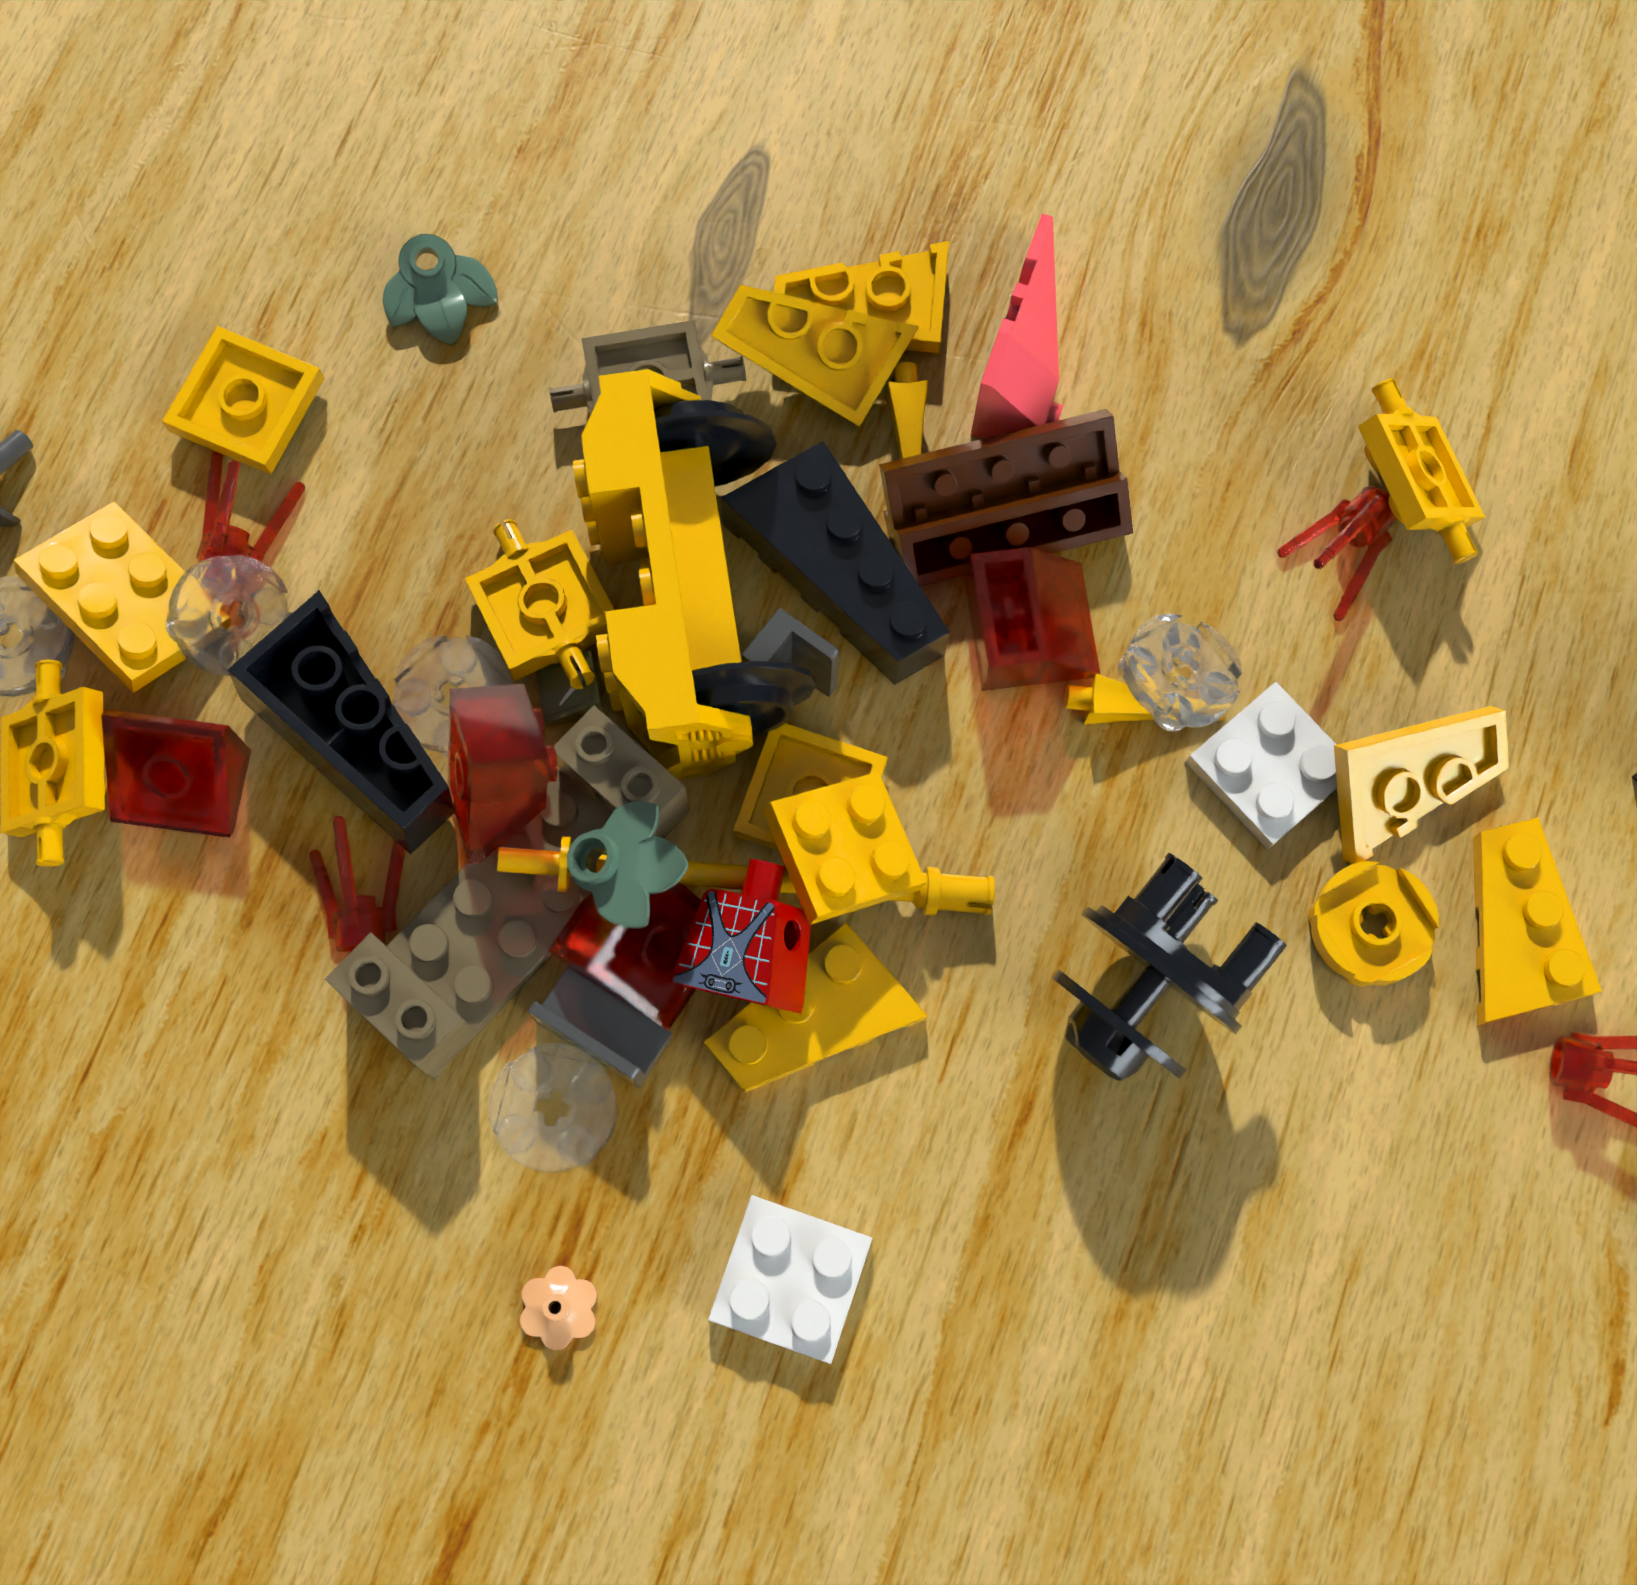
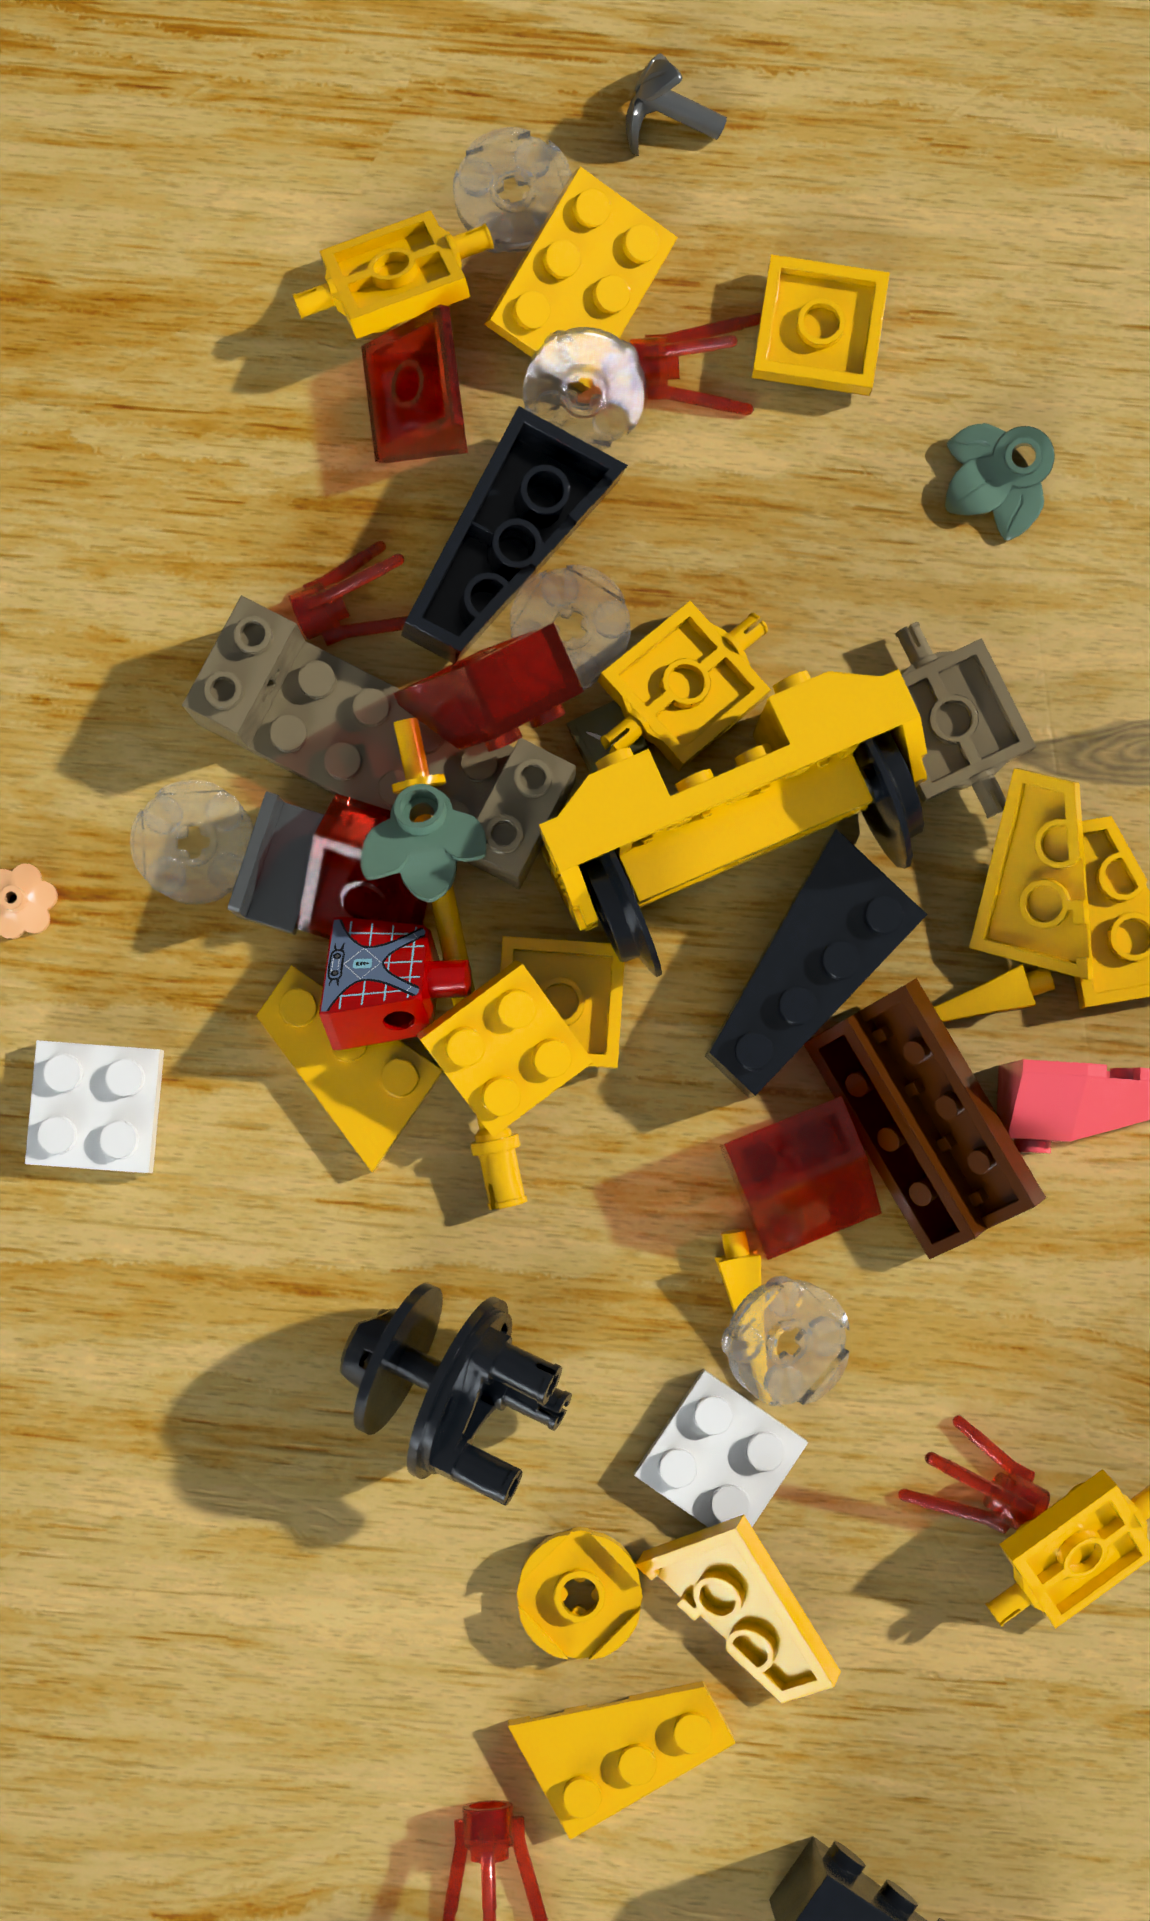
camera: 75 degrees right, 10 degrees up
dark grey panel [742,608,839,697] -> none

